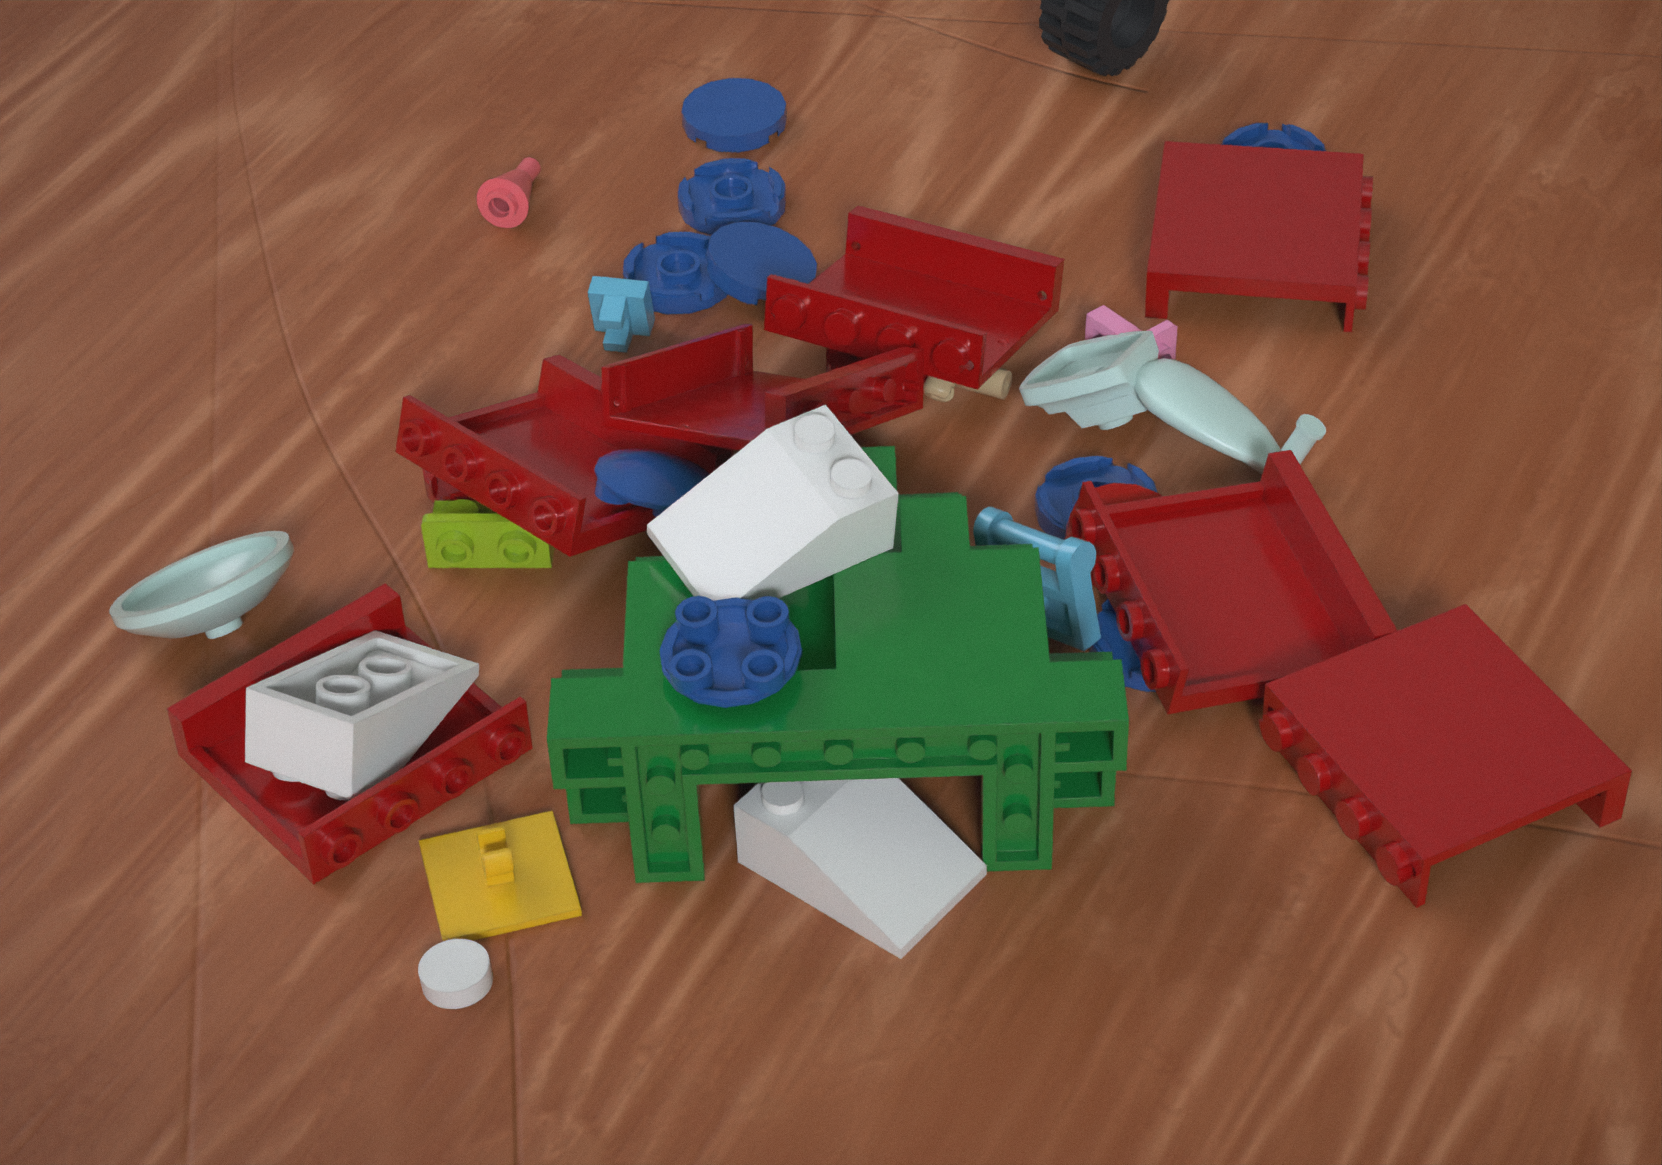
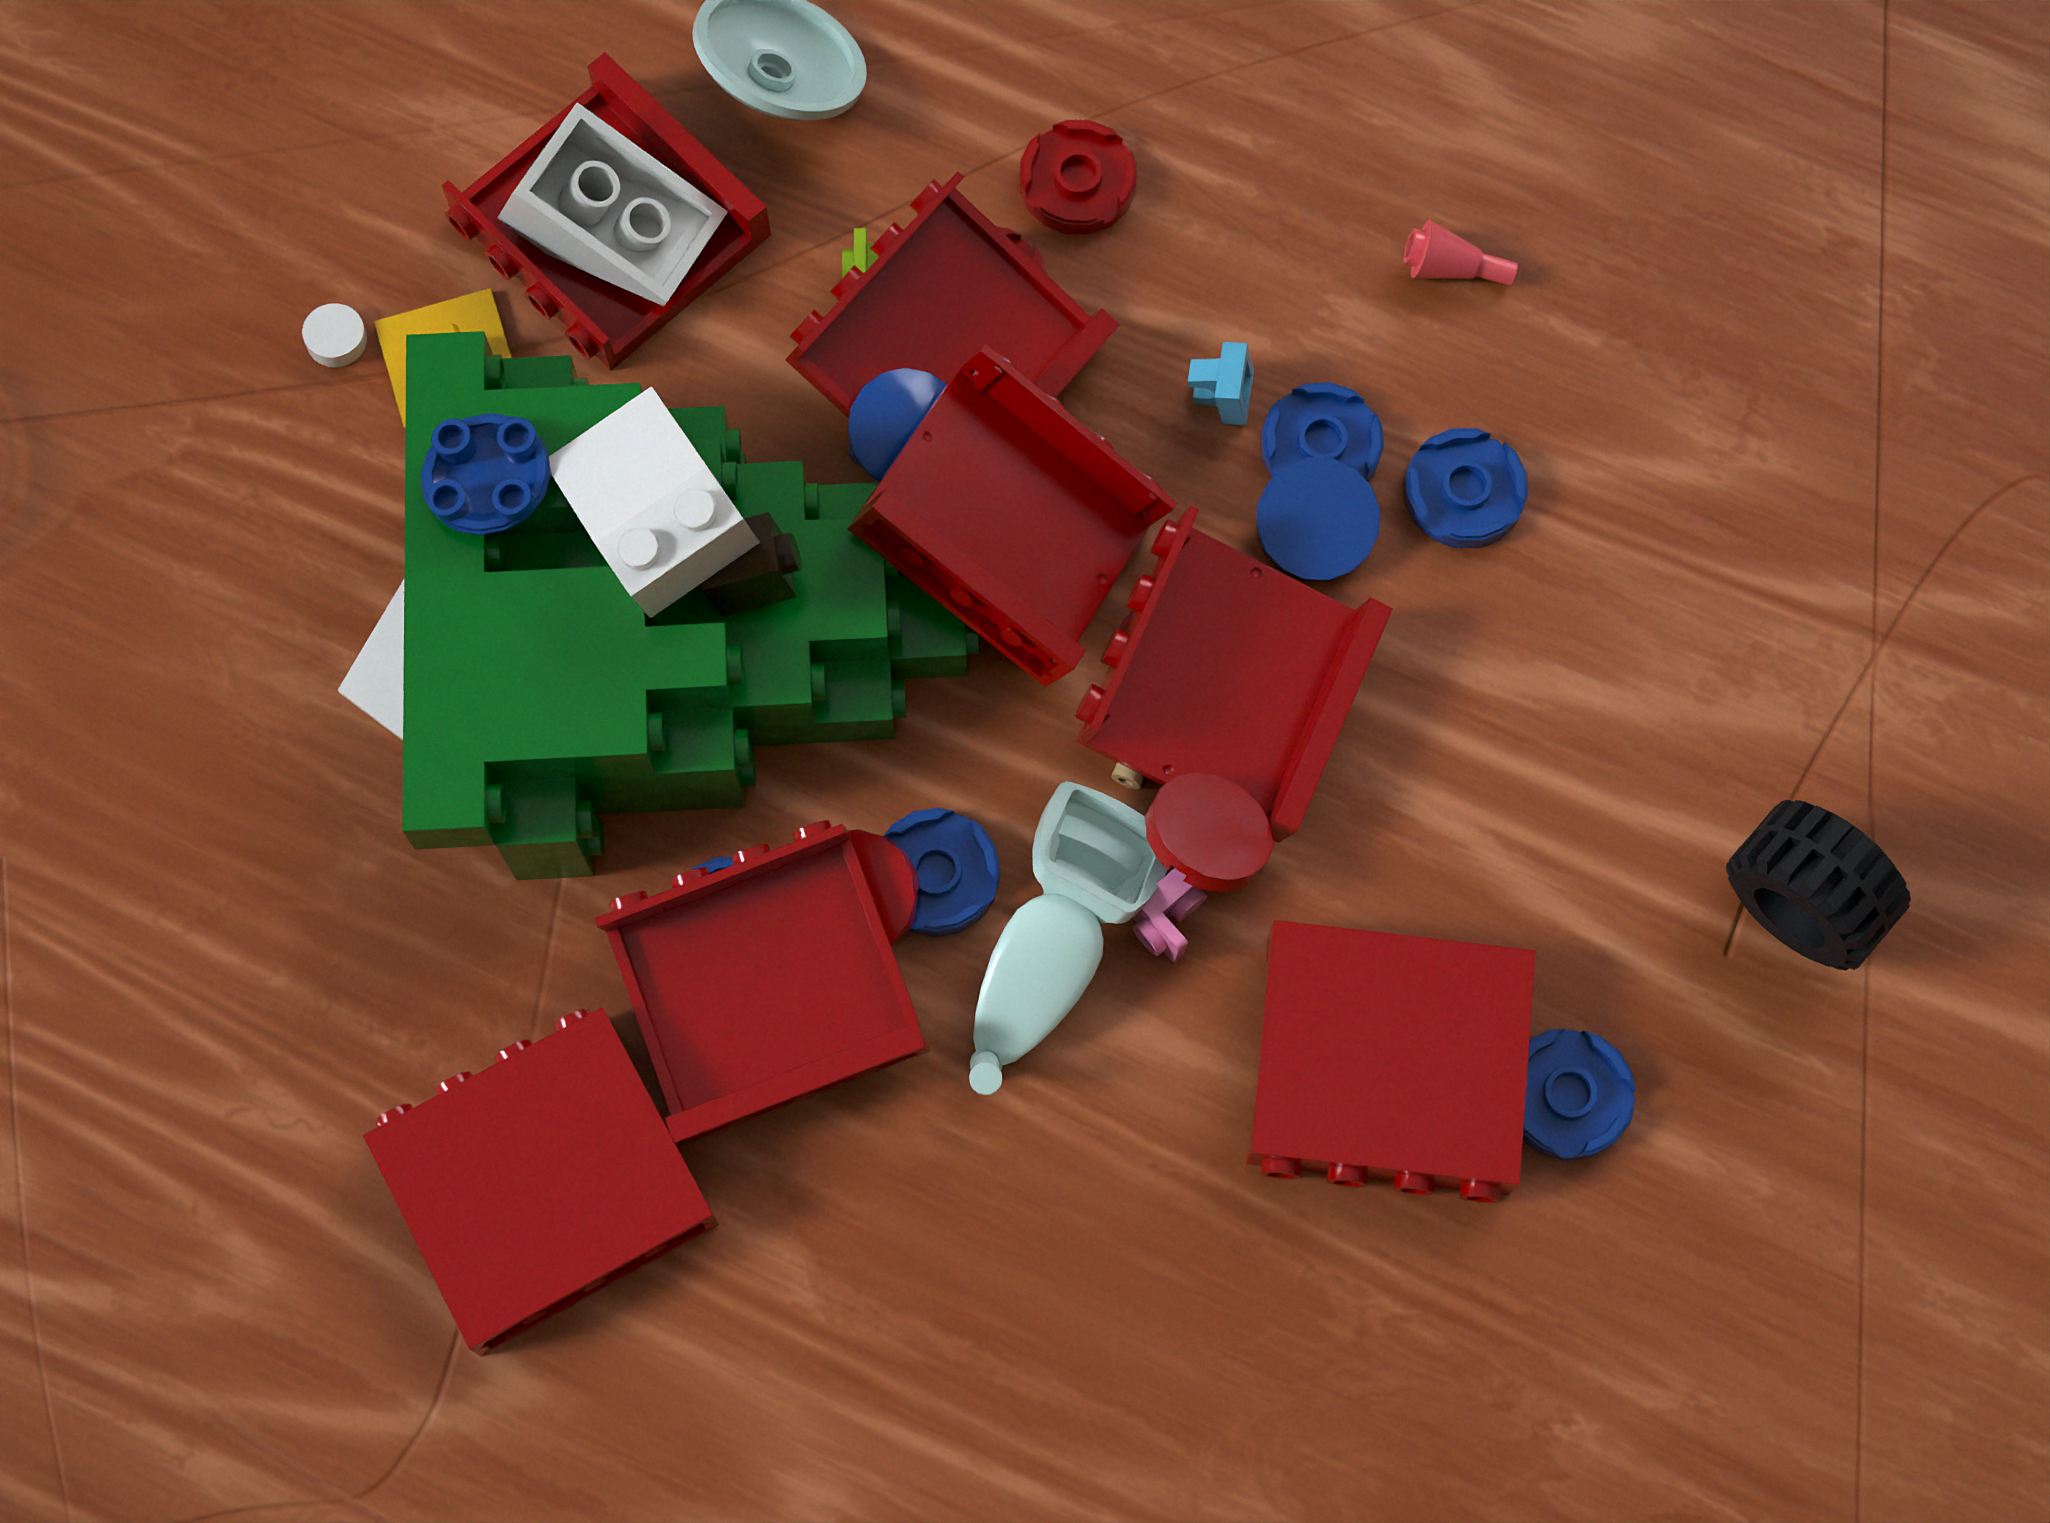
camera: 85 degrees right, 30 degrees up
blue tile [681,78,787,153] -> none
medium azure plate [973,507,1101,651] -> none
none -> red tile [1020,120,1137,235]
none -> red tile [1145,772,1274,893]

